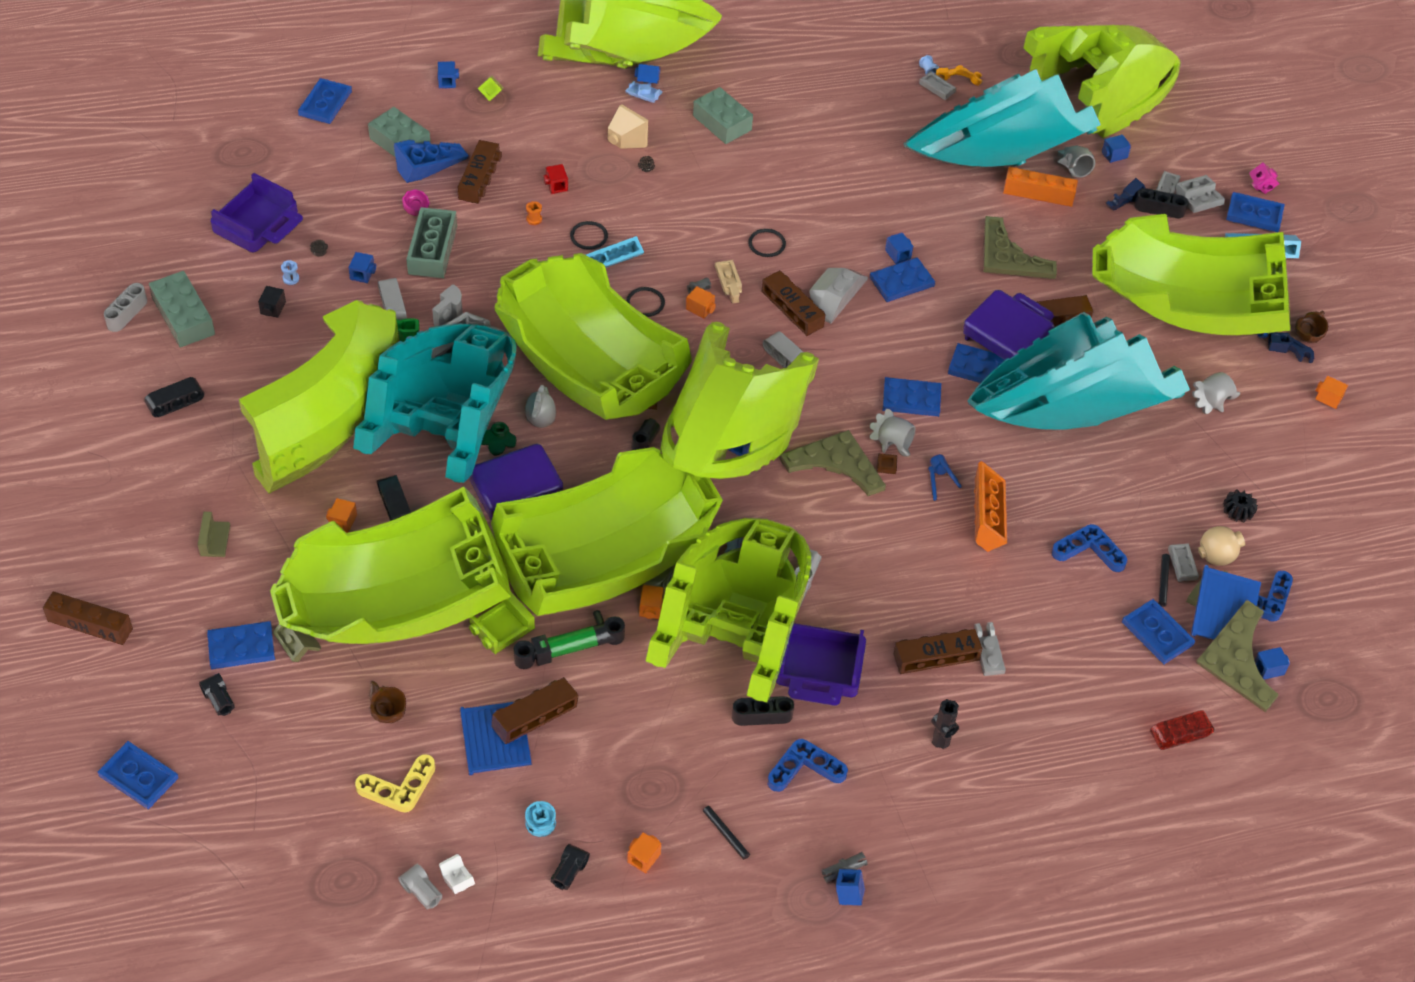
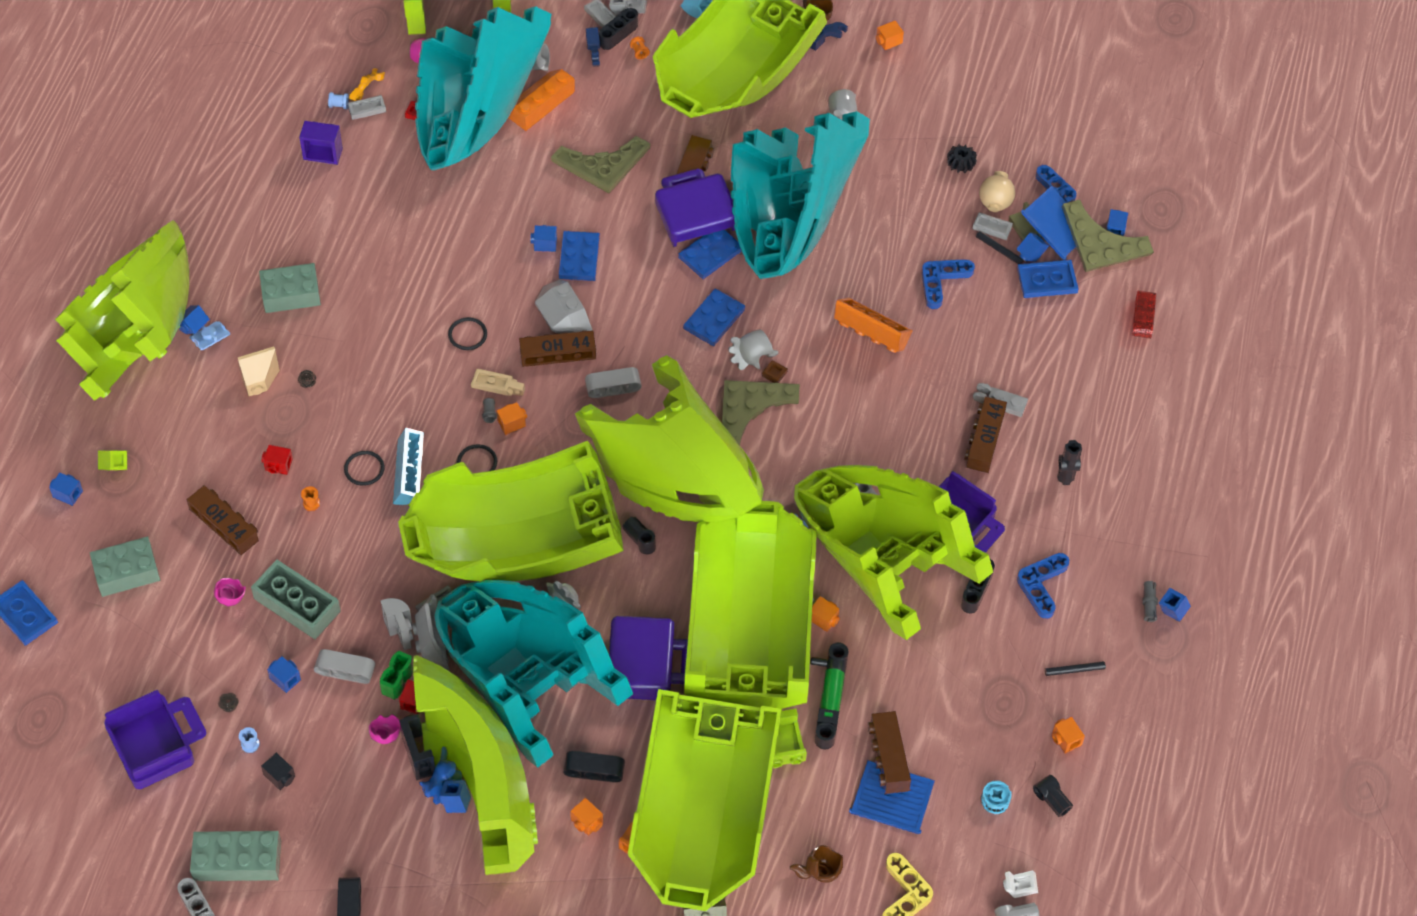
camera: 60 degrees left, 5 degrees up
blue wedge [394,140,469,183] -> none
blue plant [928,454,962,501] -> none
none -> dark purple piece [299,121,343,165]
none -> blue brick [1017,232,1049,262]

